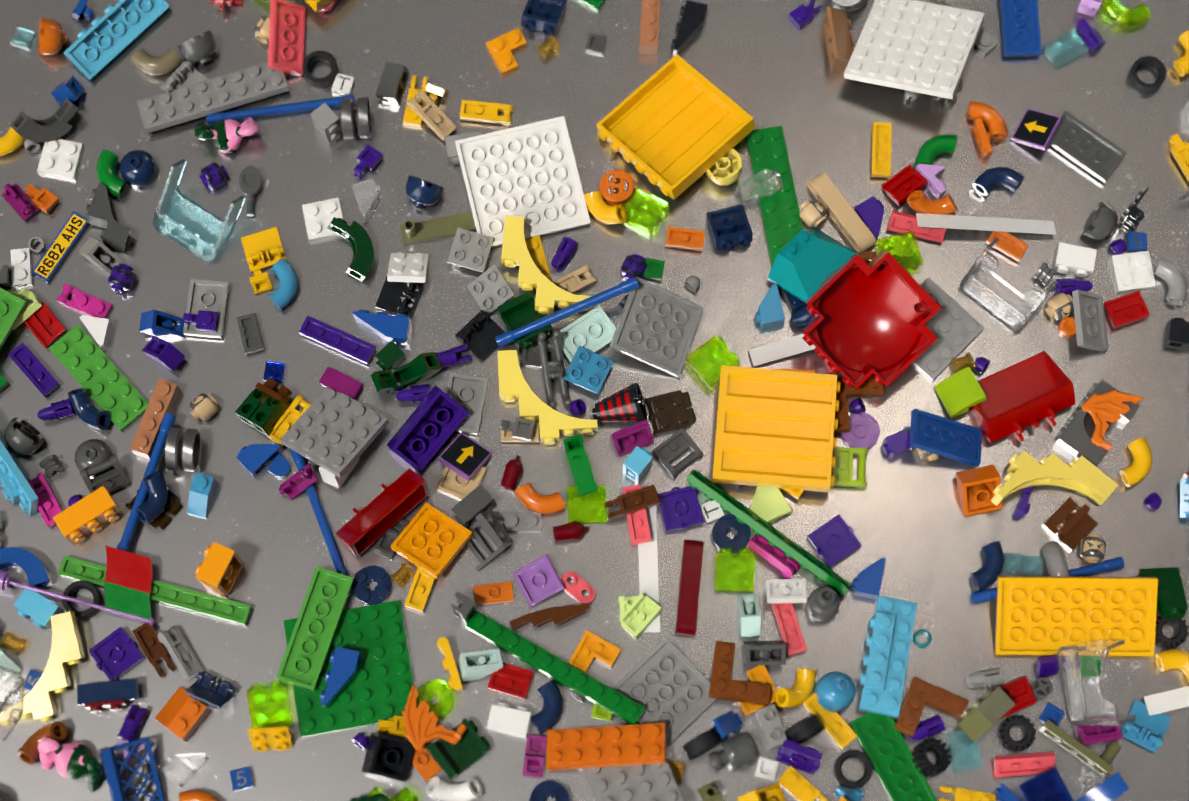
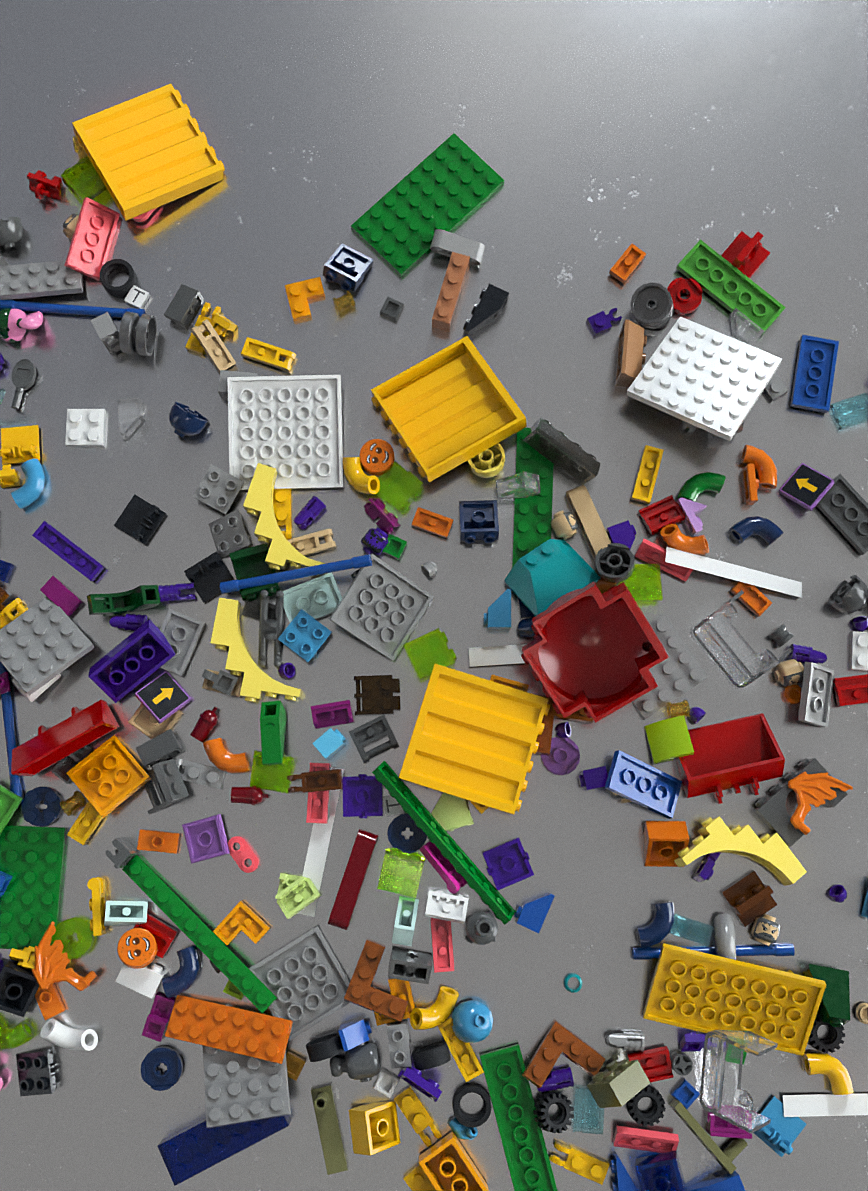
camera: 10 degrees right, 5 degrees up
dark green arch [327,217,374,282] -> none
dark purple plate [353,145,383,179] -> none
blue slope [353,310,411,345] -> none
dark green brick [375,340,406,371] -> none
white plate [387,252,429,283] -> none
olive piece [400,212,476,245] -> none
dark green panel [427,718,490,781] -> none
reddish brown slope [509,604,590,631] -> none
black cone [592,383,647,422] -> none
lime plate [832,447,868,488] -> none
medium azure plate [858,595,917,718] -> none
white brick [1052,242,1097,277] -> none
yellow cylinder [1120,437,1153,488] -> none
none -> orange head [117,928,157,969]
none -> magenta hinge [364,498,401,535]
none -> clear smoke slope [523,418,601,485]
none -> dark grey cylinder [595,543,635,583]

